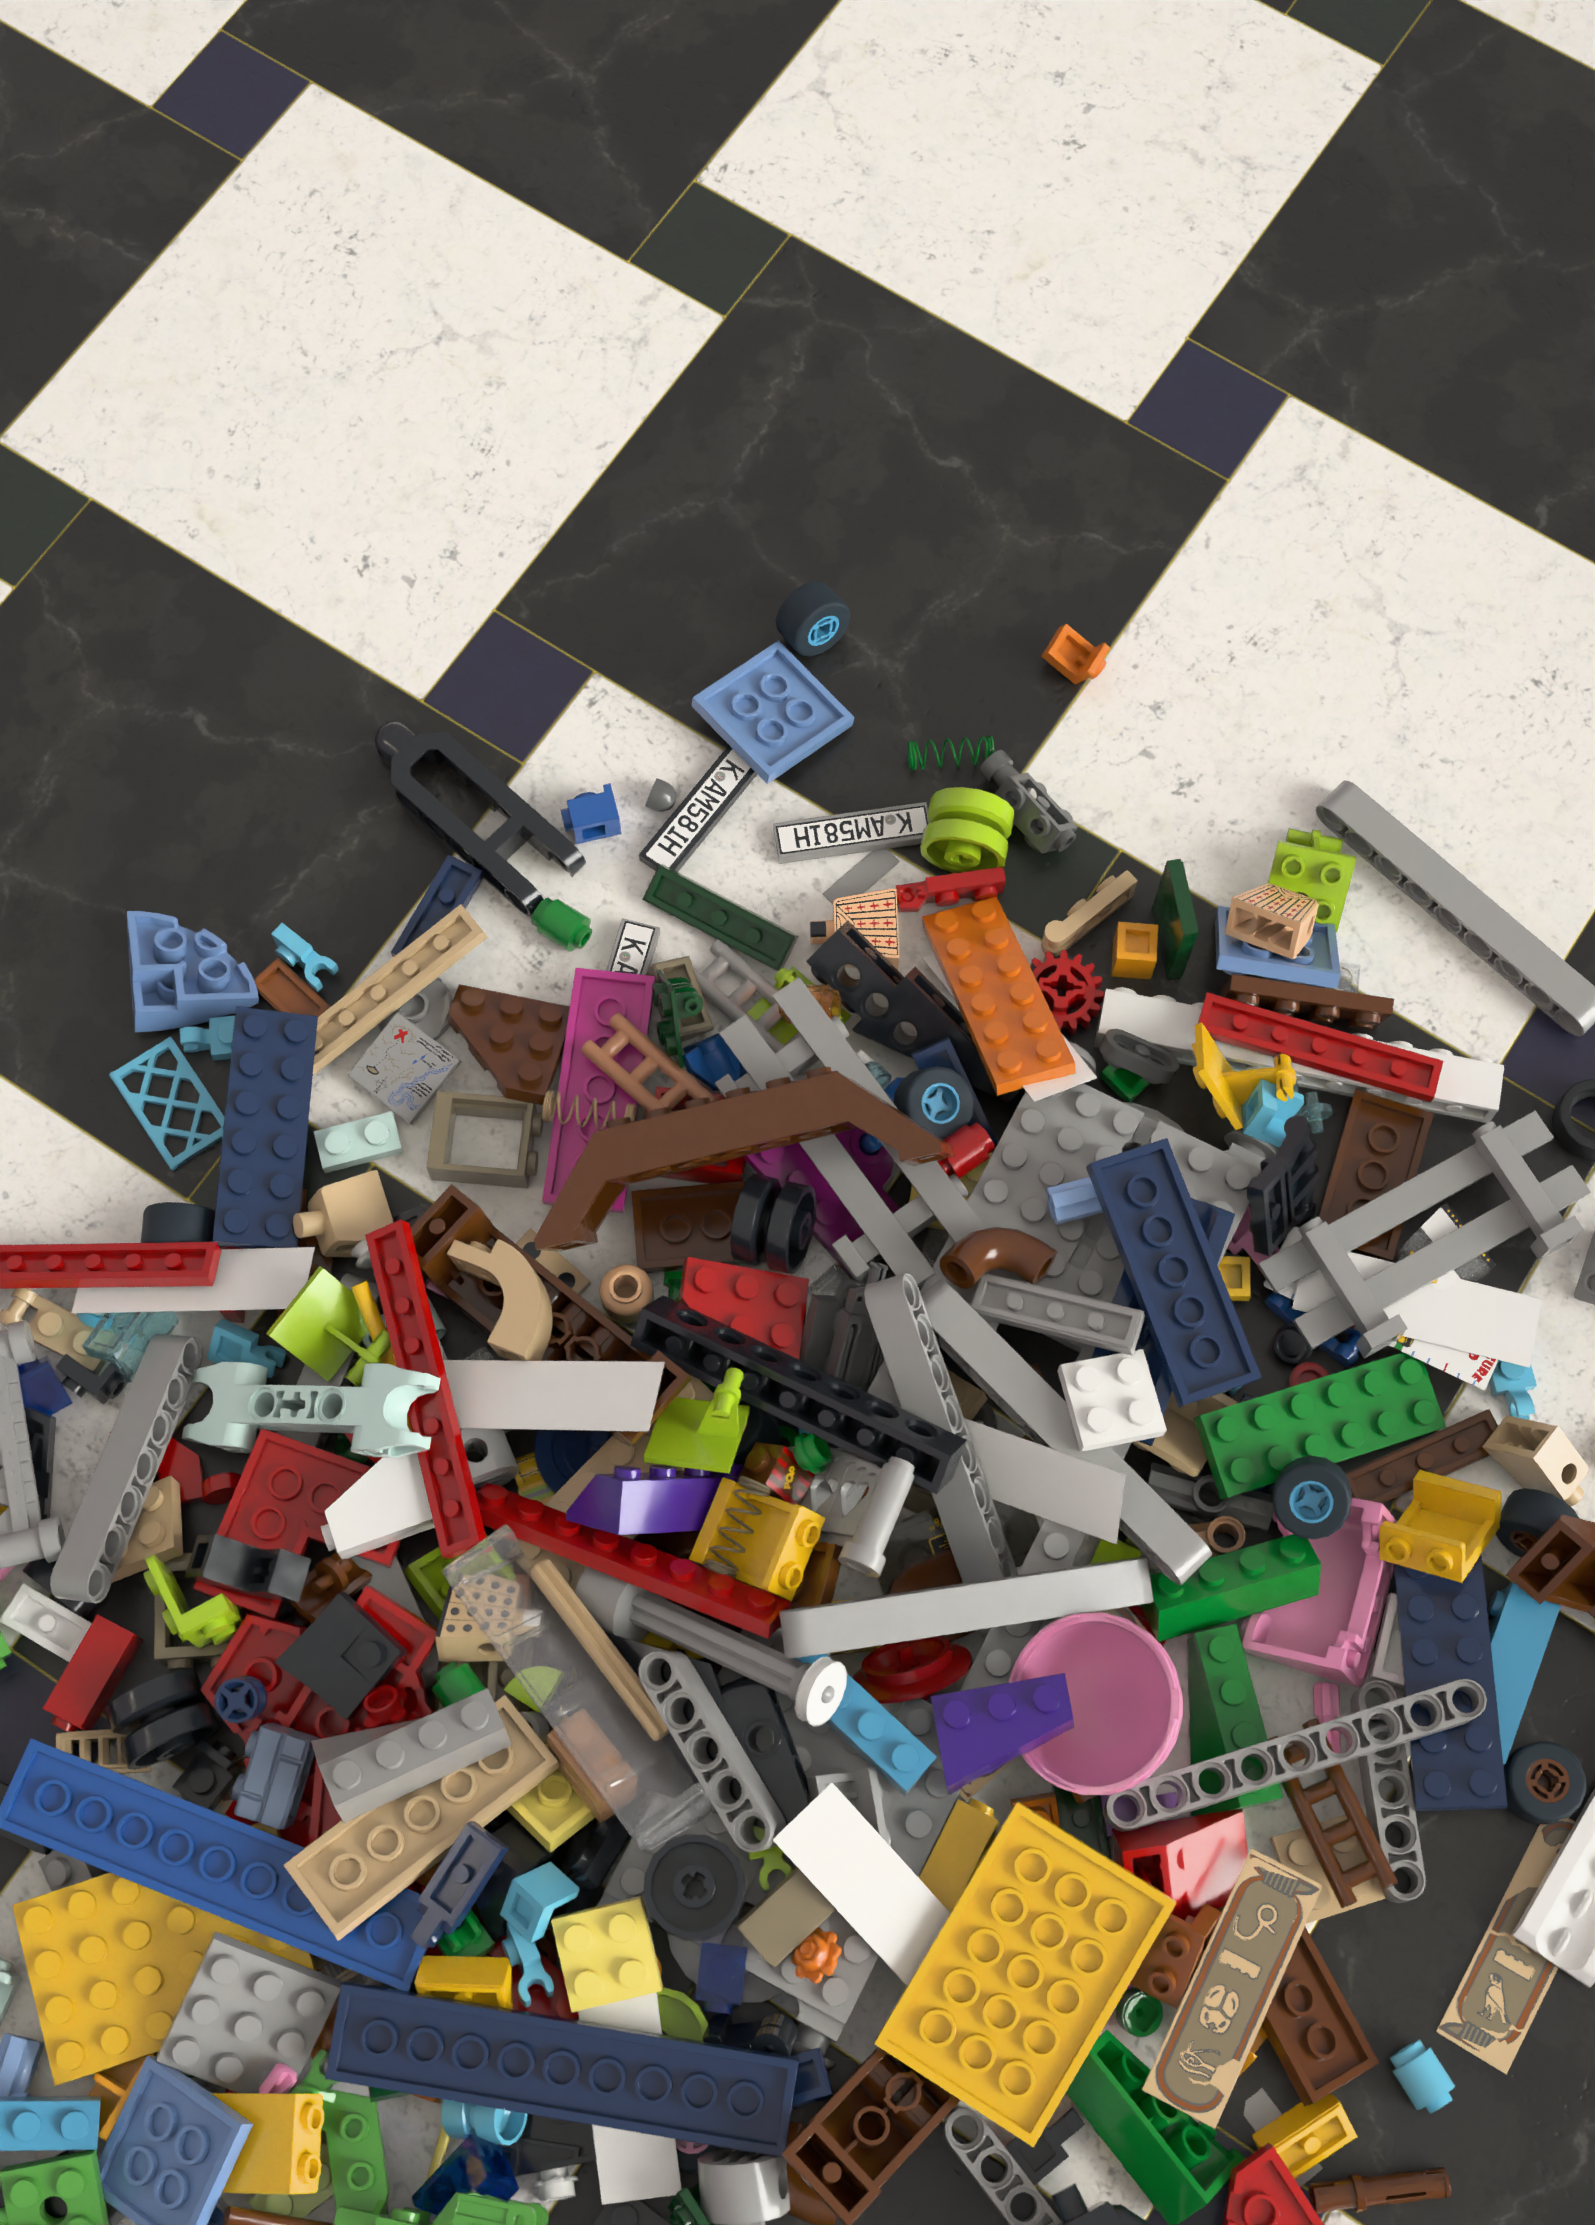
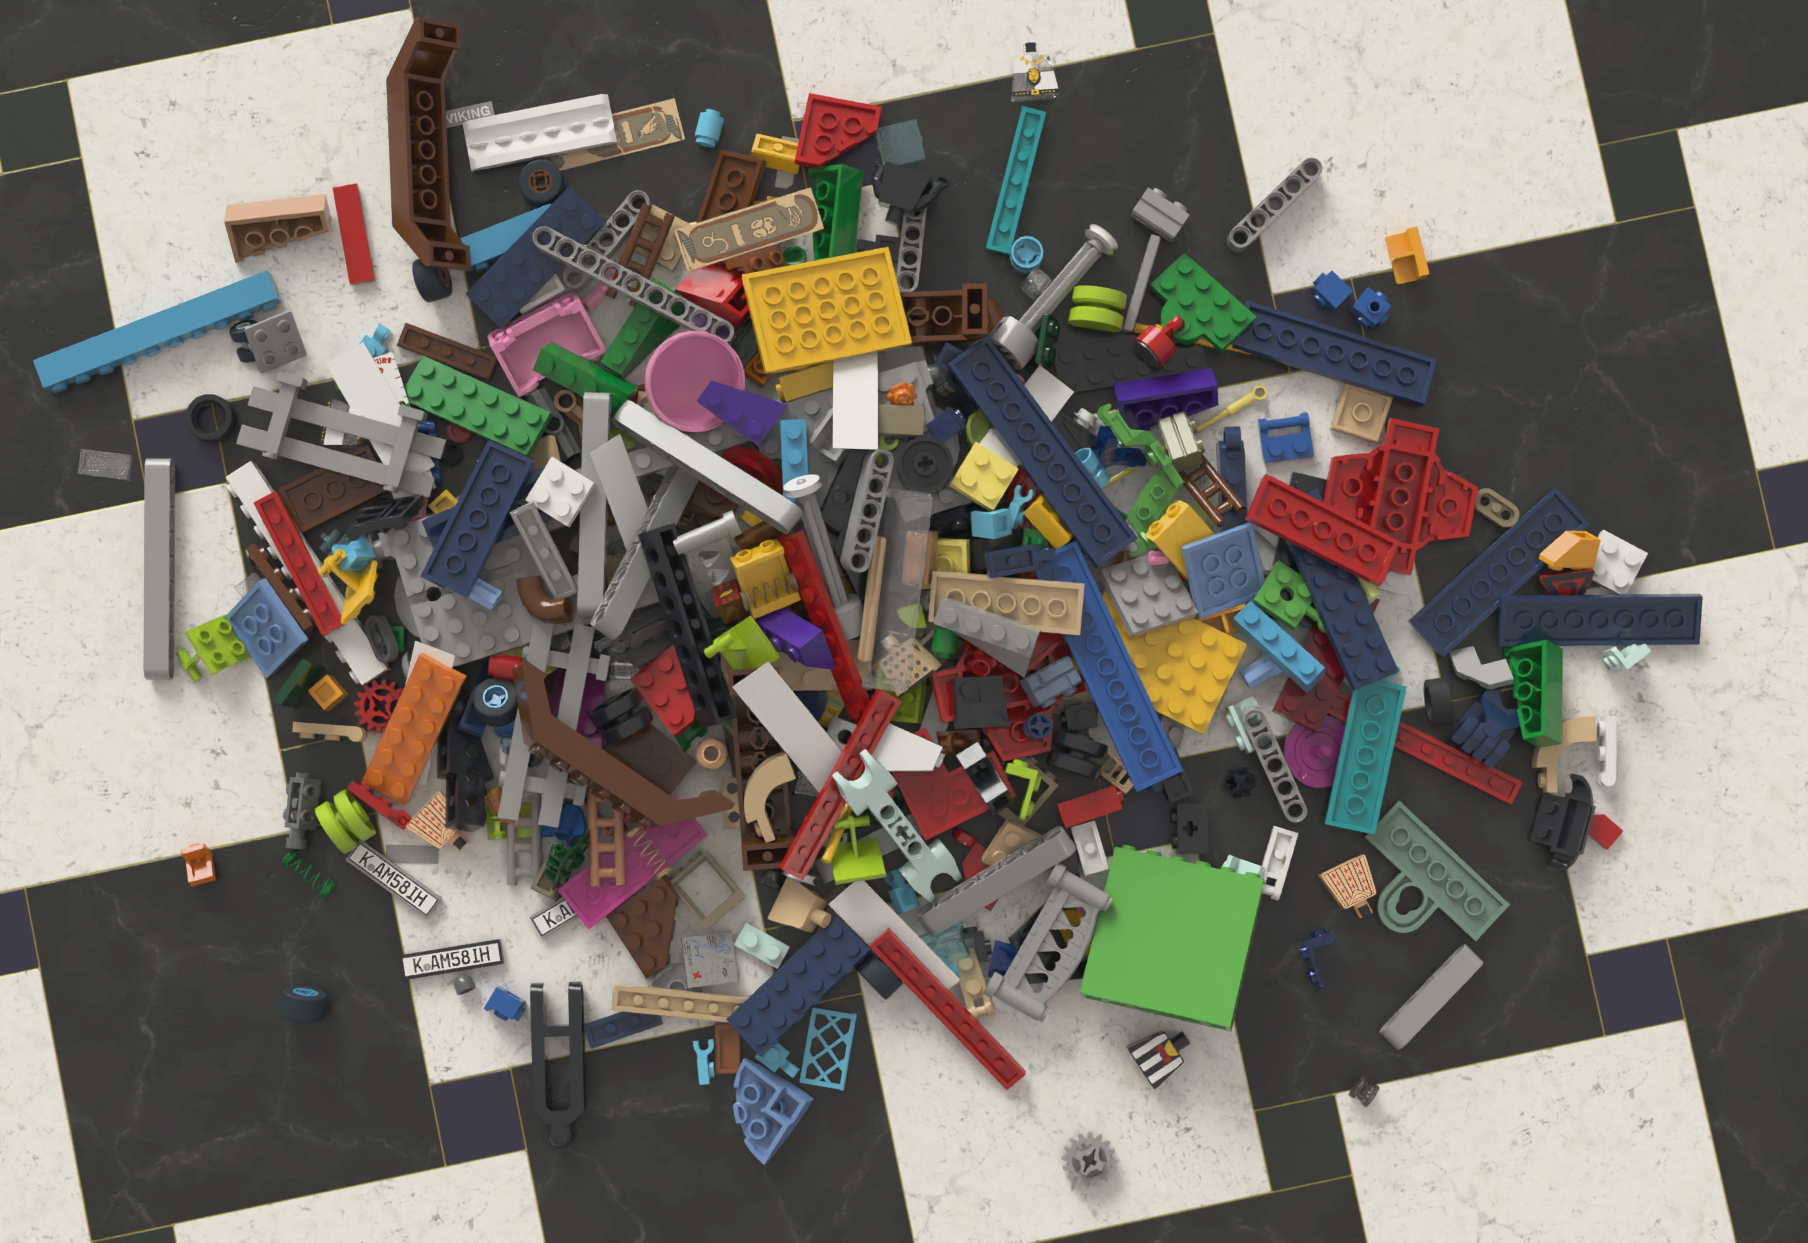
camera: 135 degrees left, 15 degrees up
green brick [531,897,592,952] -> none
dark green tile [642,864,799,971] -> none
medium blue plate [691,640,855,784] -> none
green plate [793,1433,832,1474] -> none
light nougat torso [1225,884,1319,960] -> none
black wheel [1272,1455,1352,1540] -> none
reddish brown pin [1308,2167,1451,2214] -> none
yellow panel [1379,1470,1501,1583] -> none
tan torso [1482,1415,1588,1507] -> none

